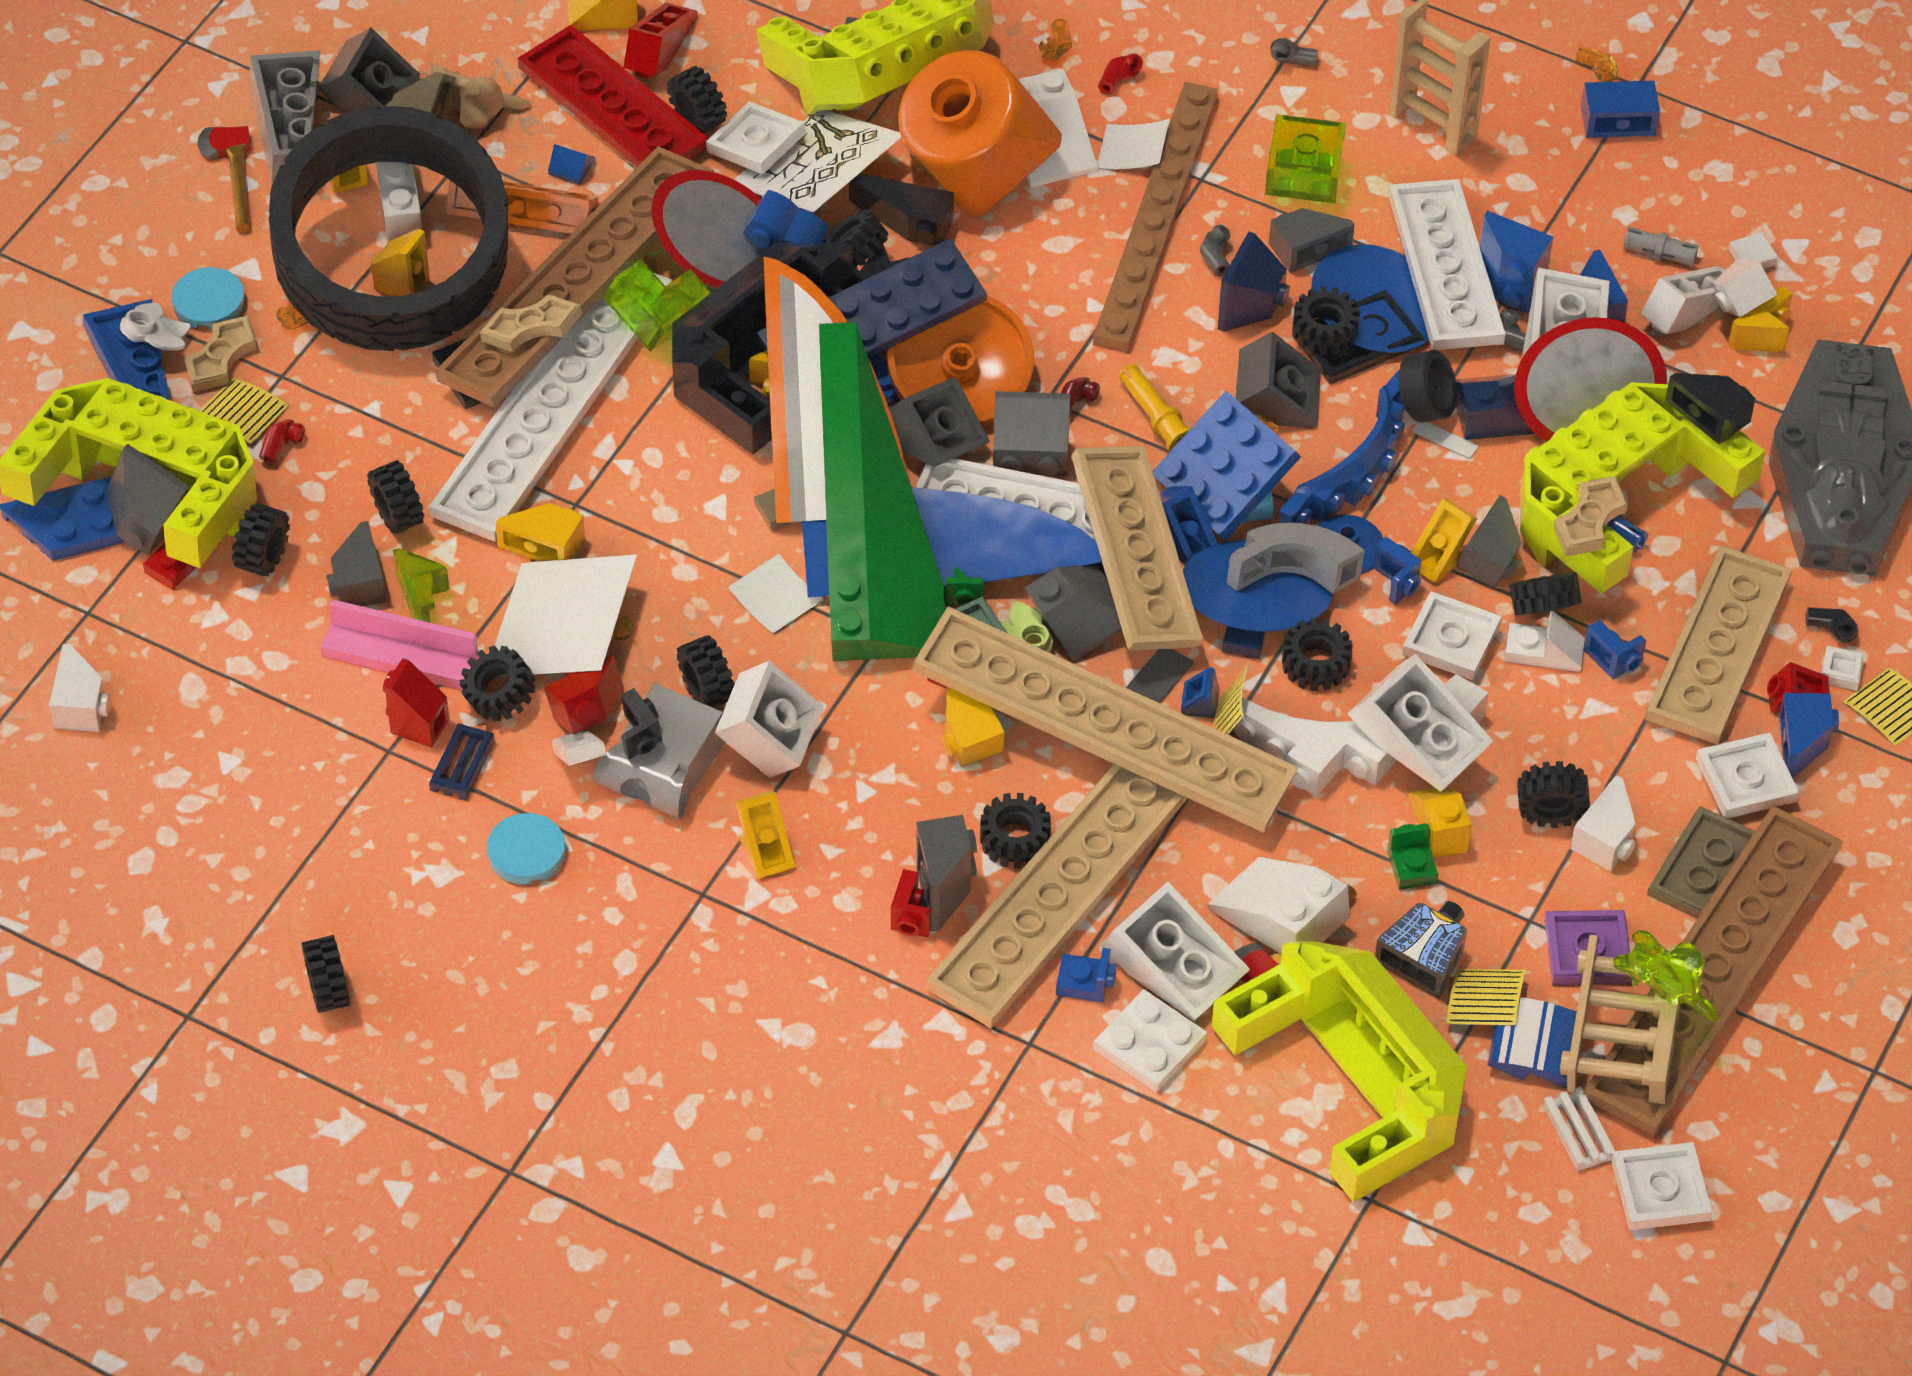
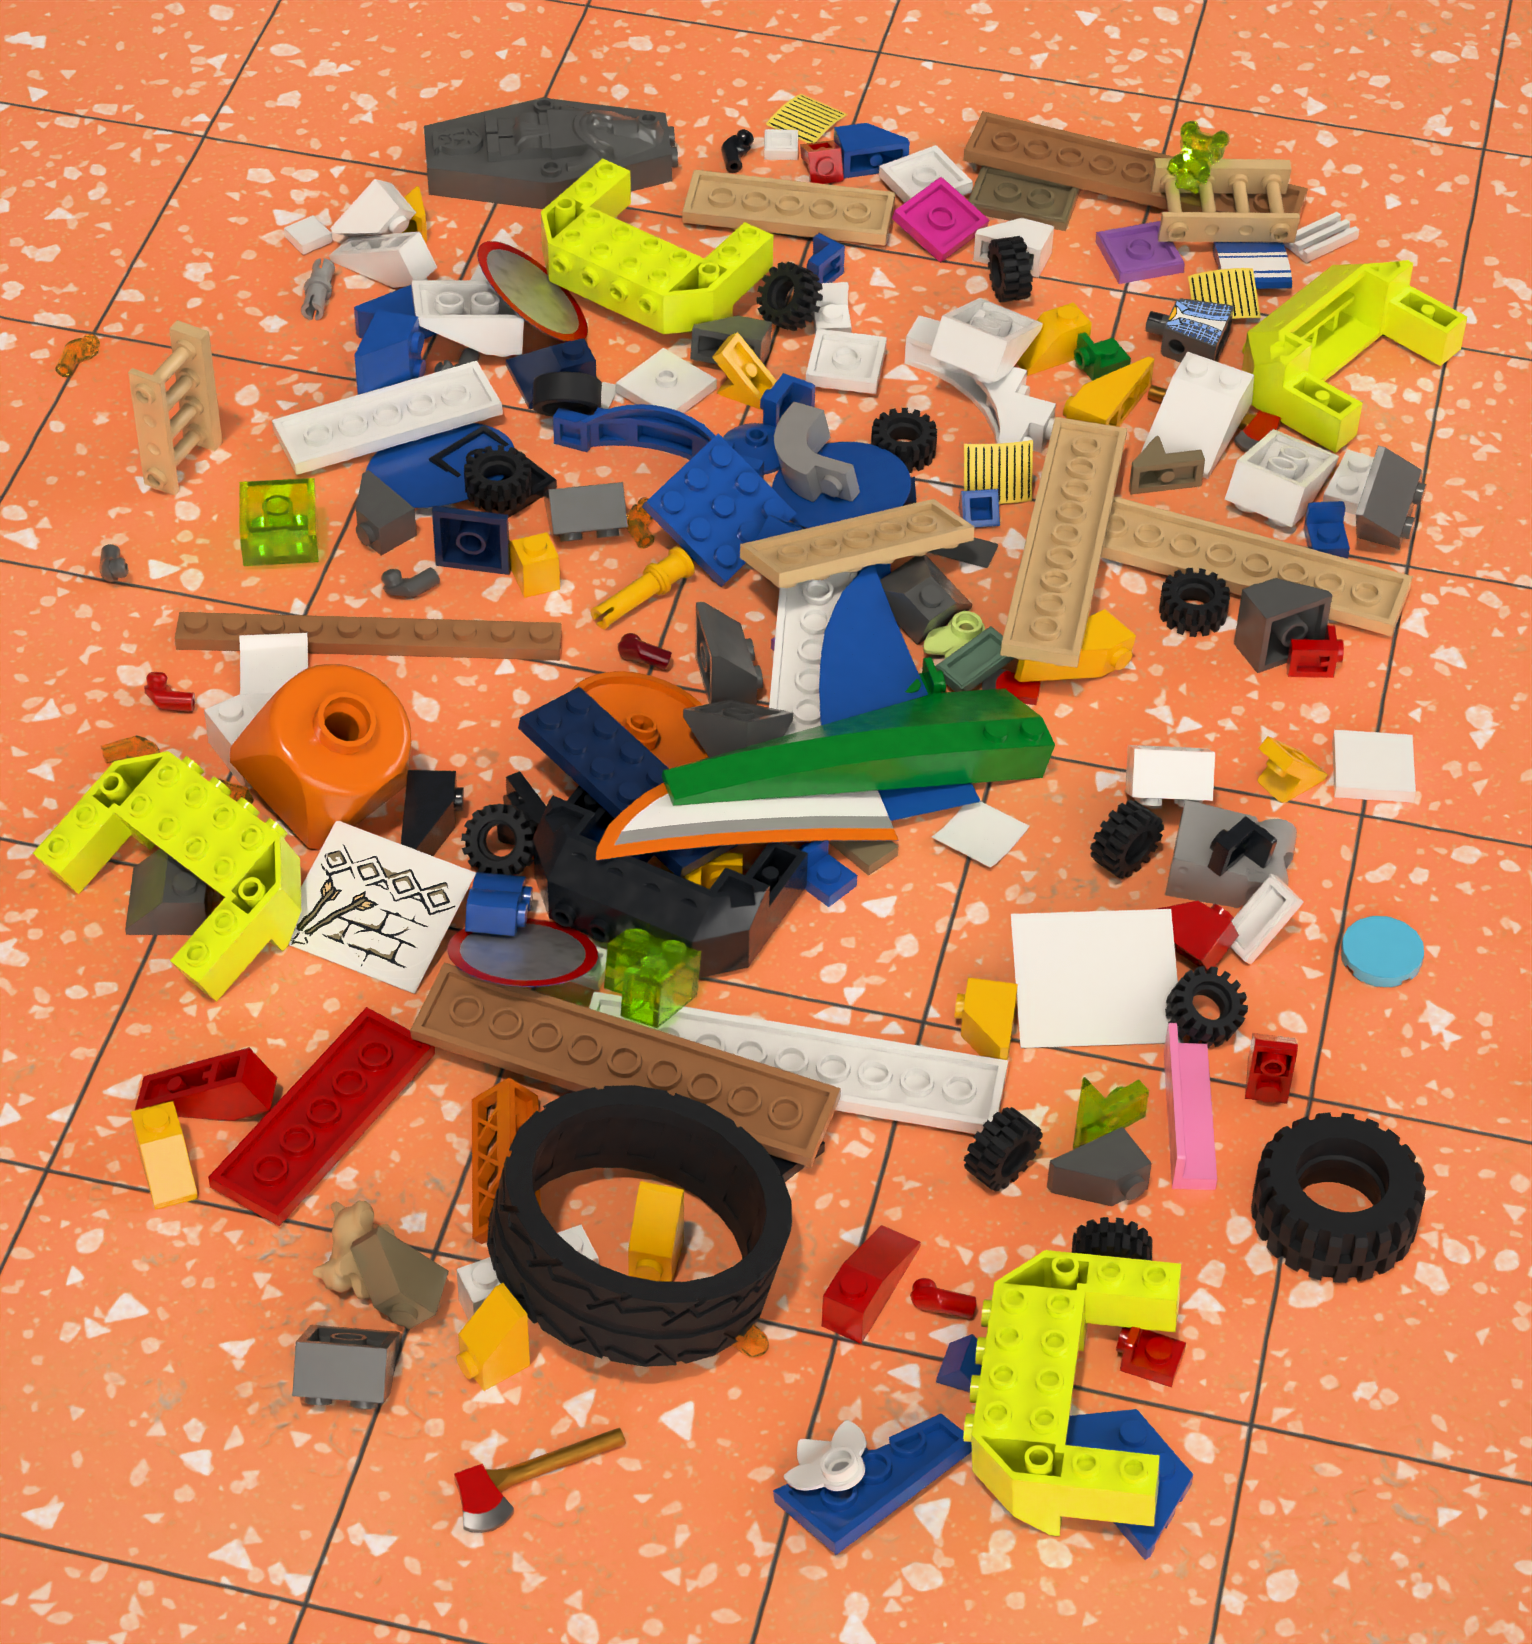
camera: 105 degrees left, 5 degrees down
white slope [49,644,111,732] -> none
dark grey slope [107,444,190,556] -> none
medium azure tile [172,267,245,329] -> none
tan tile [184,315,258,393] -> none
light yellow sticker [200,378,289,444] -> none
light grey wedge [249,50,321,185] -> none
dark blue tile [429,723,495,801] -> none
tan tile [480,295,582,352] -> none
blue slope [548,144,595,184] -> none
black tyre [667,66,727,134] -> none
white plate [706,101,806,174] -> none
tan tile [1554,476,1628,557] -> none
blue brick [1581,81,1660,138] -> none
white plate [1611,1142,1712,1231] -> none
black slope [1665,373,1756,445] -> none
none -> yellow slope [509,532,560,598]
none -> white plate [616,348,717,413]
none -> blue bracket [799,841,858,907]
none -> red slope [821,1225,921,1344]
none -> dark pink tile [892,177,990,263]
none -> yellow slope [1063,356,1154,427]
none -> dark tan slope [1129,436,1205,495]
none -> black tyre [1251,1112,1426,1283]
none -> white tile [1332,730,1416,803]
none -> dark grey slope [1355,445,1427,550]

